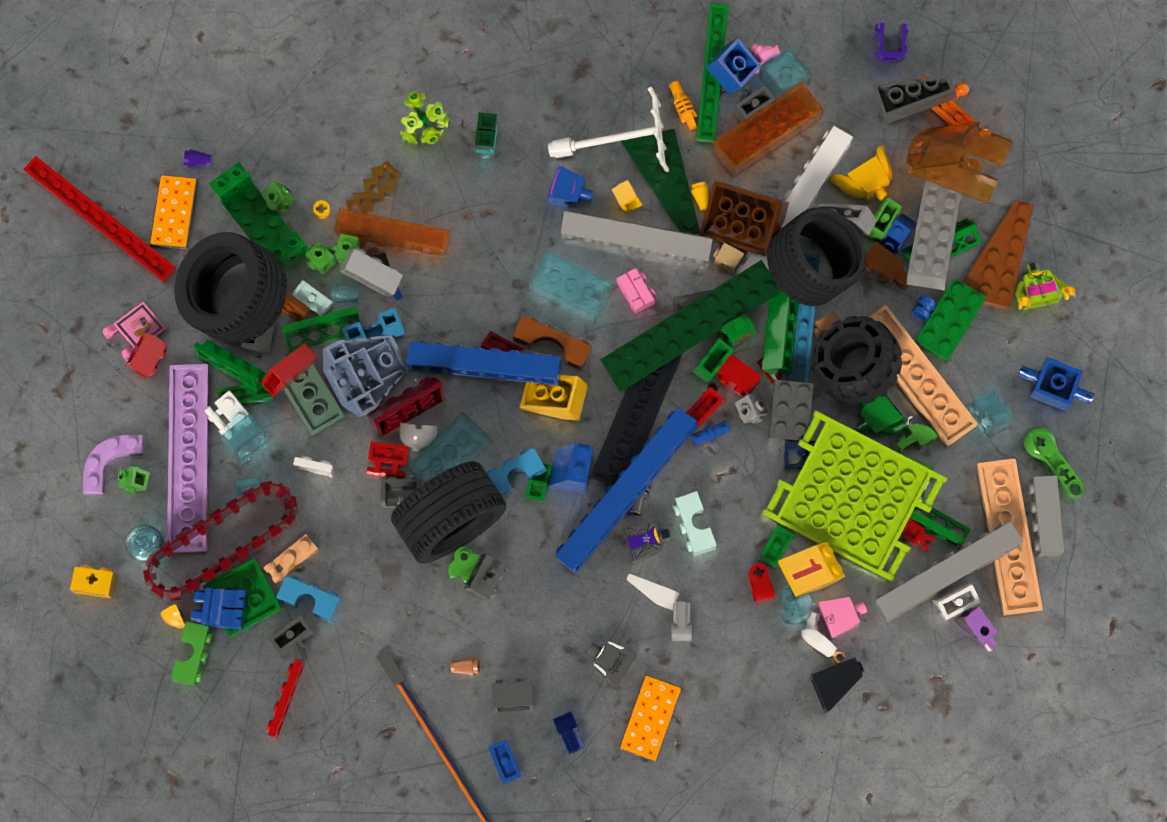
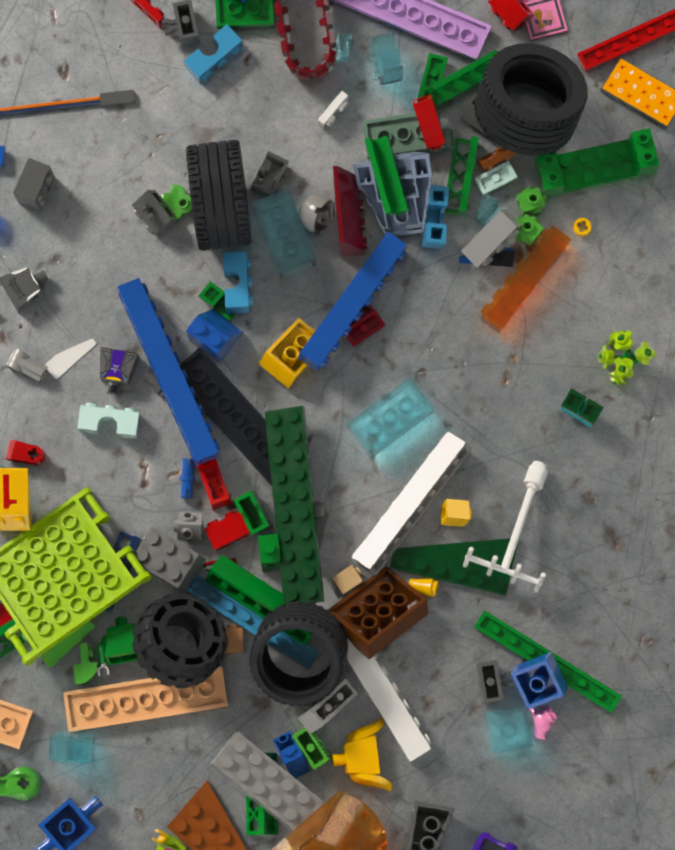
camera: 120 degrees right, 5 degrees up
white plate [204,390,254,440] -> none
bright green brick [261,181,295,213] -> none
light nougat plate [263,534,318,584] -> none
pearl gold piece [346,161,402,217] -> none
red plate [366,442,409,479] -> none
nougat cone [450,656,480,676] -> none
dark orange arch [513,316,592,371] -> none
blue torso [547,165,594,208] -> none
bright pink brick [617,268,656,315] -> none
light orange hinge [669,81,697,131] -> none
clear orange brick [711,83,824,179] -> none
green plate [758,525,795,569] -> none
reddish brown hinge [865,241,909,289] -> none
blue wheel [911,295,937,321] -> none
green plate [915,278,986,362] -> none
none -> green fence [365,136,410,217]

